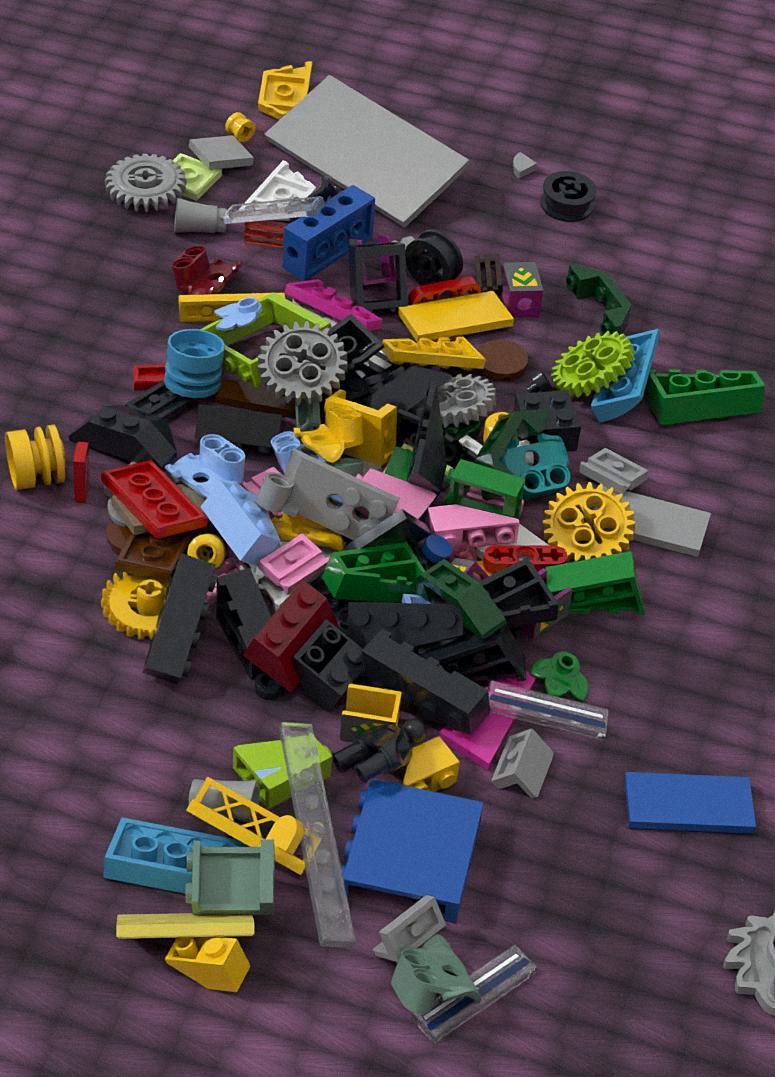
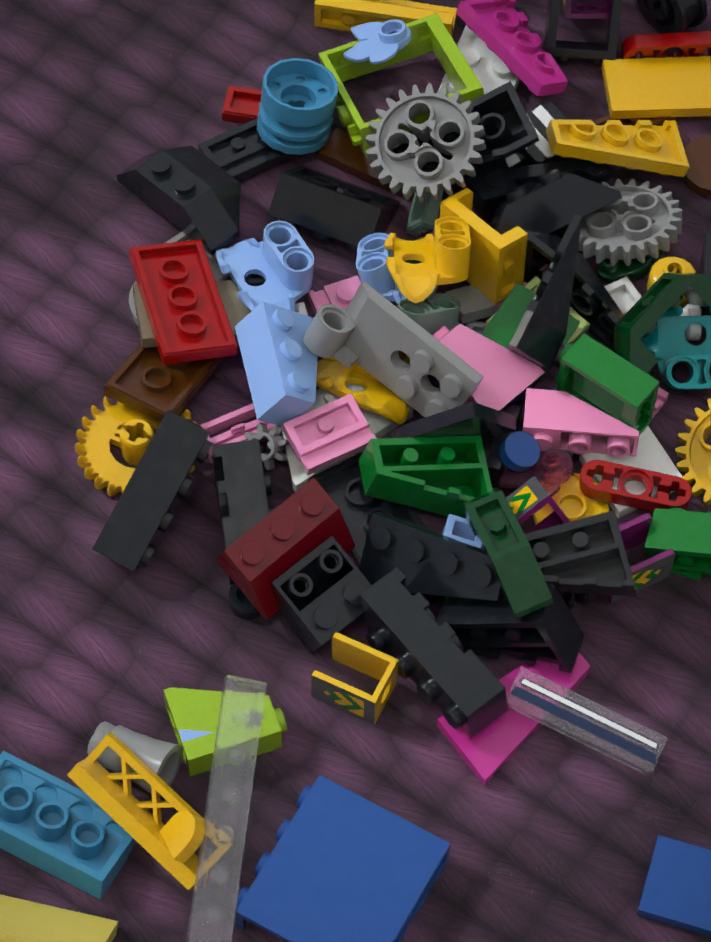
camera: 20 degrees right, 15 degrees up
yellow wheel [5,424,66,490] -> none
red tile [73,442,90,503] -> none
reddish brown tile [106,522,131,555] -> none
sand green panel [185,839,275,915] -> none
yellow head [187,533,227,570] -> none
black connector [332,719,427,783] -> none
yellow slope [403,736,460,792] -> none
light grey panel [491,729,554,798] -> none
green plate [530,651,588,702] -> none

